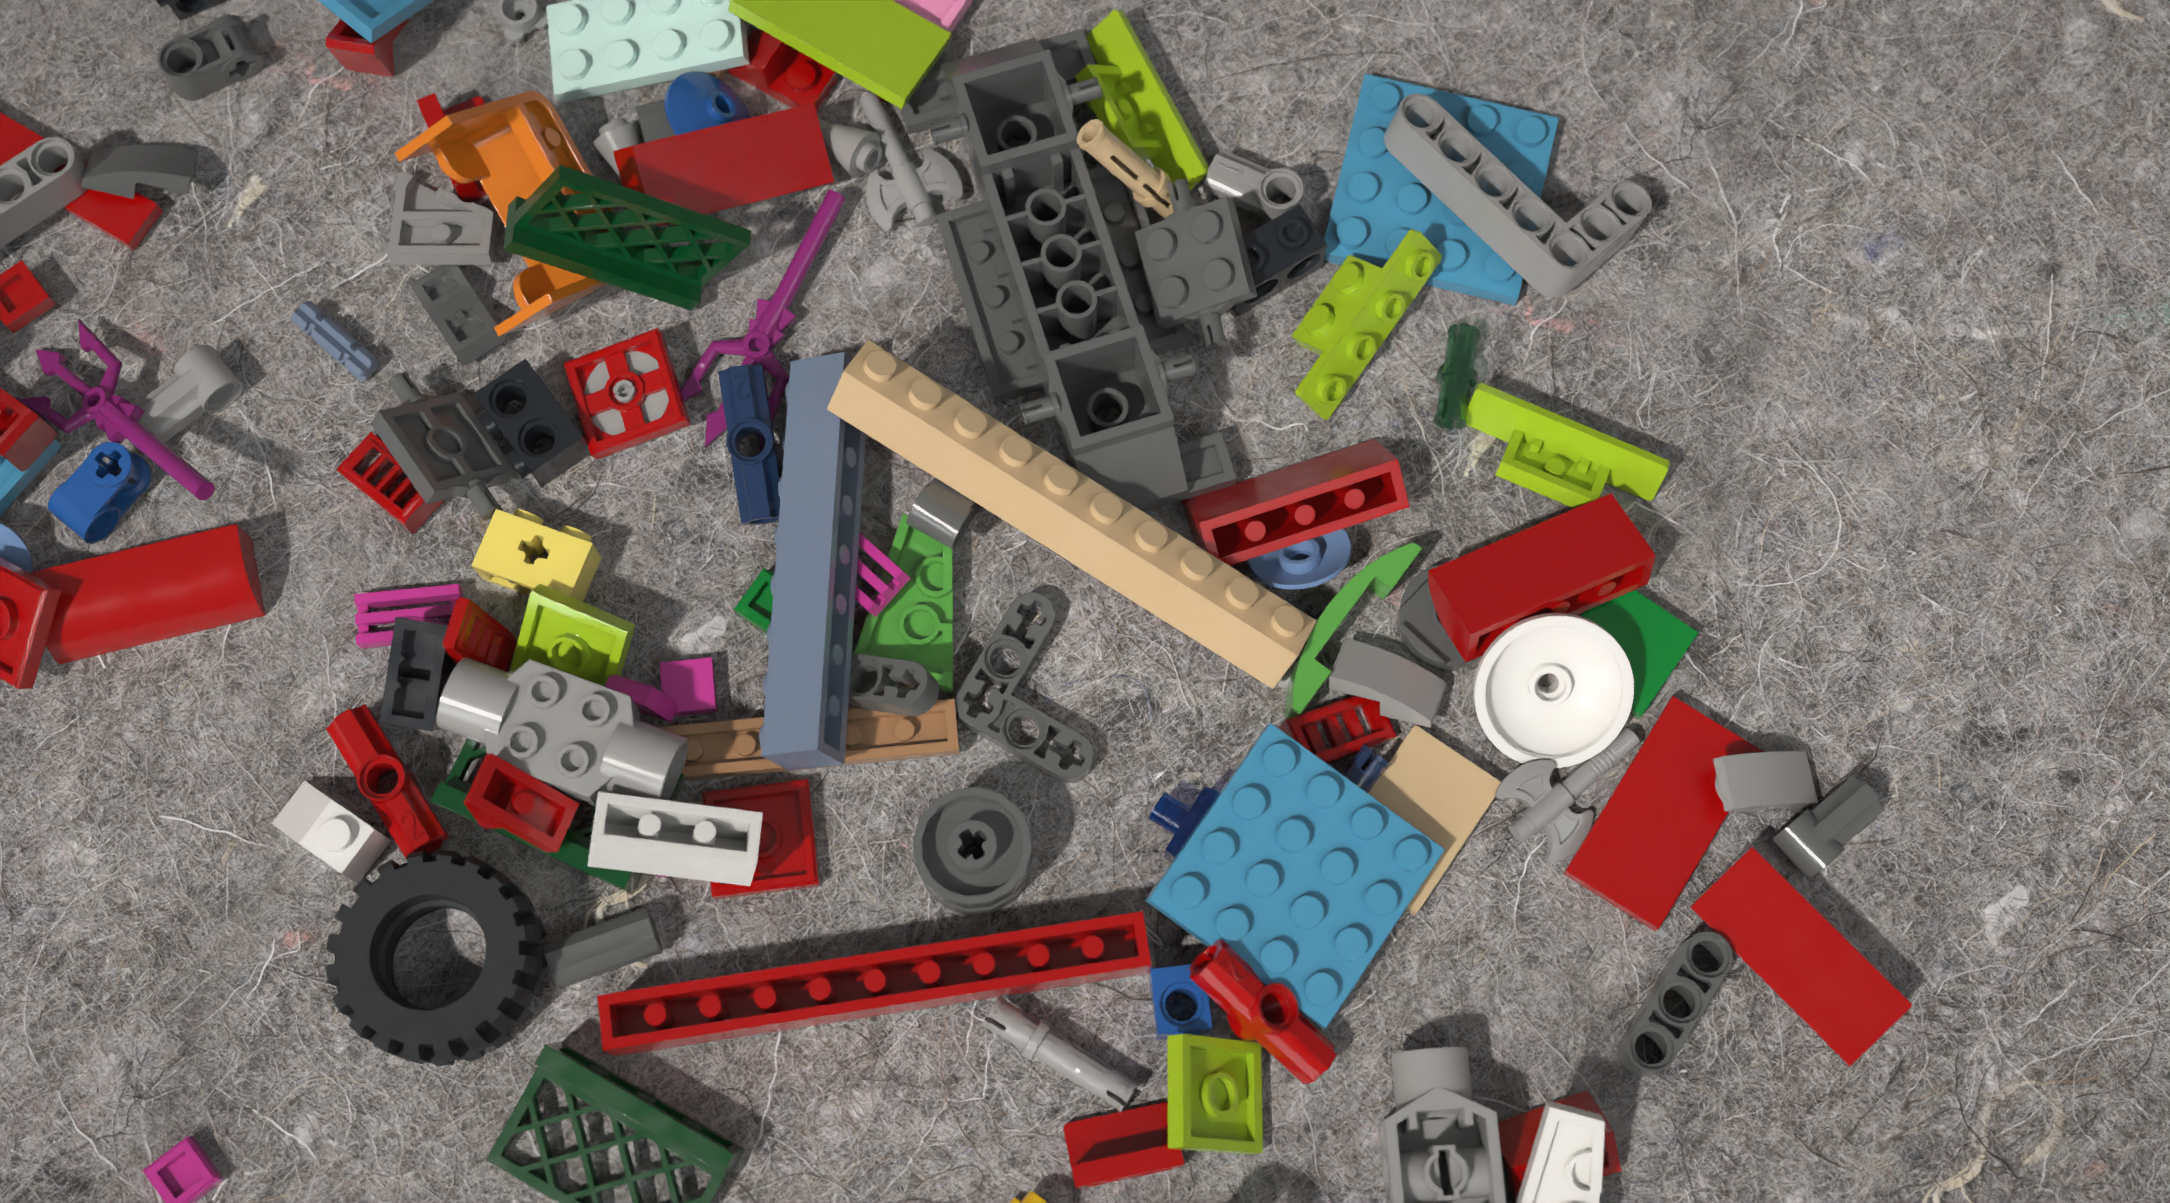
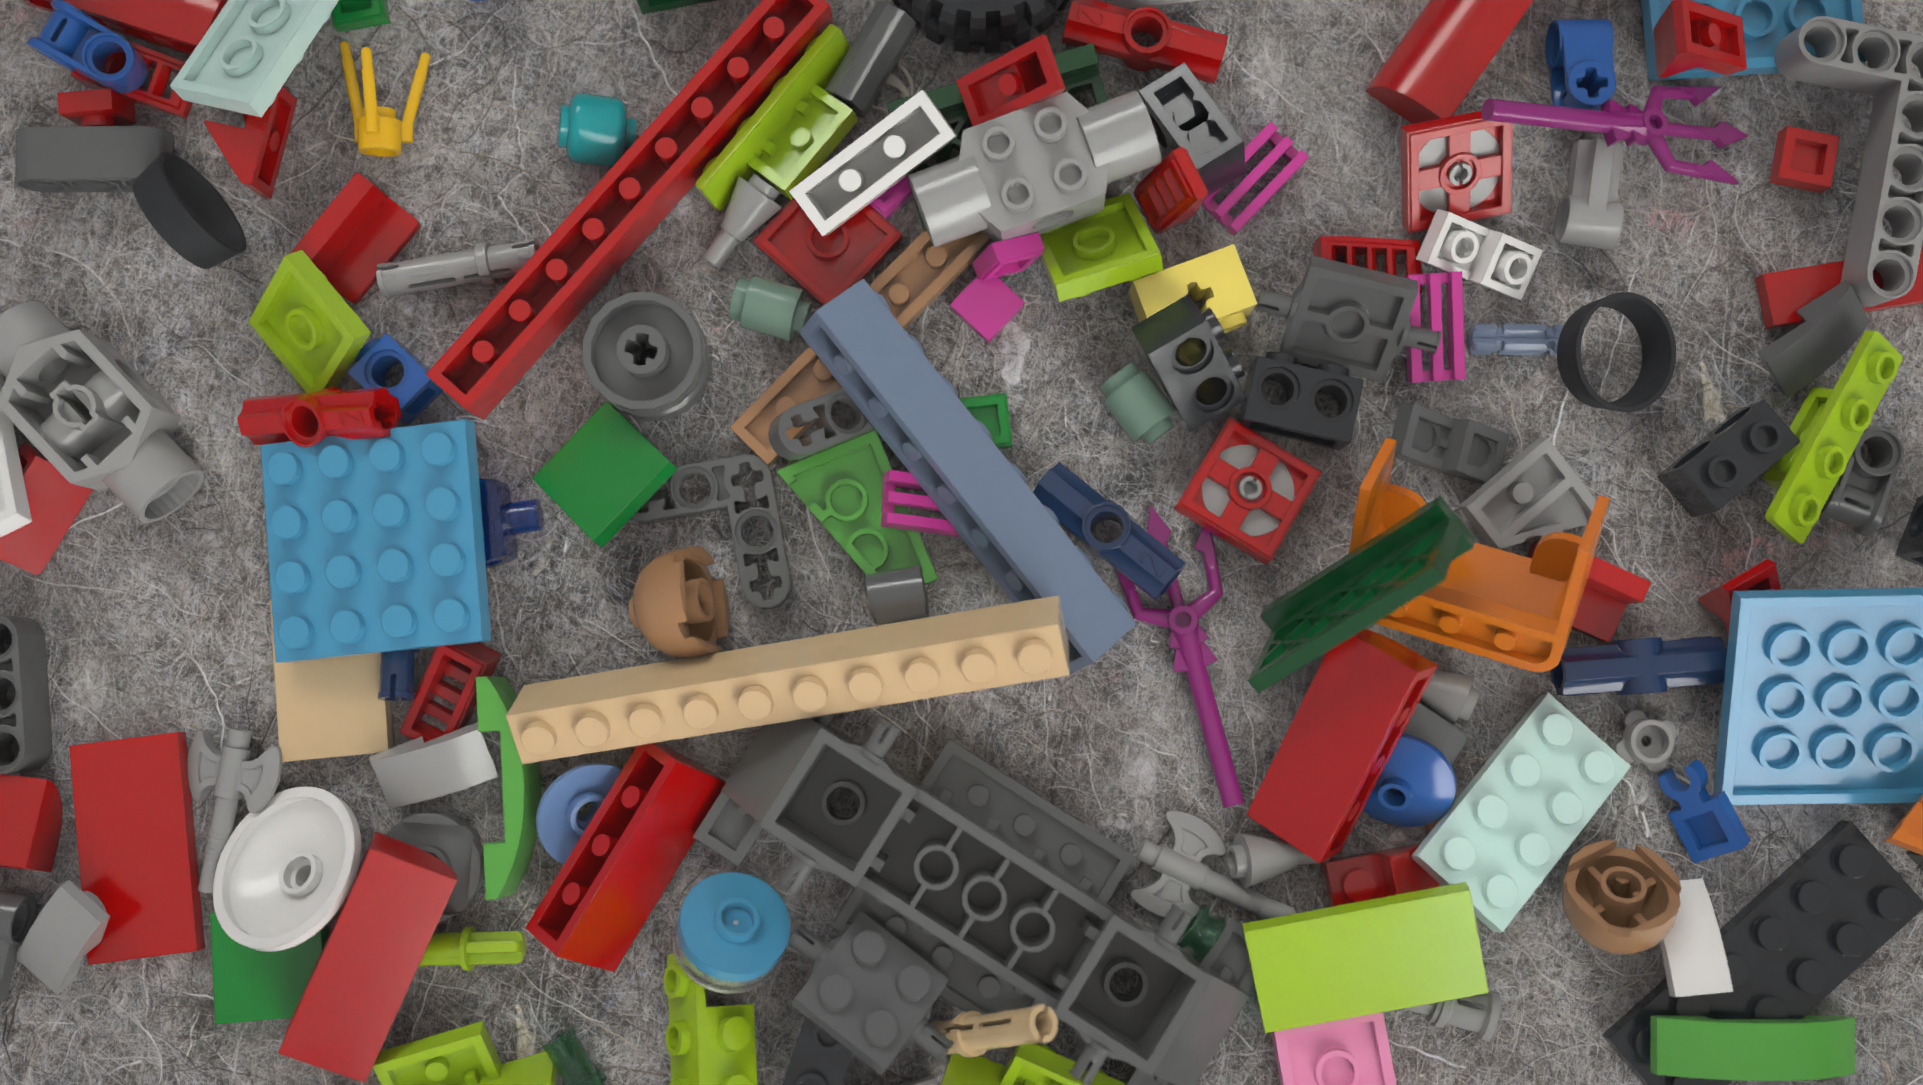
camera: 140 degrees right, 10 degrees up
none -> lime axle [418,926,527,971]
none -> green tile [532,401,678,548]
none -> teal head [558,93,637,167]
none -> medium nougat cylinder [629,546,729,657]
none -> dark azure piece [672,872,791,994]
none -> lime bracket [695,24,859,211]
none -> light grey cone [703,174,783,268]
none -> sand green brick [729,276,812,341]
none -> sand green brick [1099,362,1177,445]
none -> black brick [1131,295,1247,432]
none -> clear green bush [1176,904,1227,961]
none -> piece [1401,111,1513,233]
none -> dark pink tile [1404,271,1465,383]
none -> white slope [1416,209,1543,300]
none -> dark blue piece [1550,636,1727,696]
none -> black tyre [1557,292,1676,412]
none -> black brick [1657,400,1801,517]
none -> lime bracket [1762,330,1903,544]

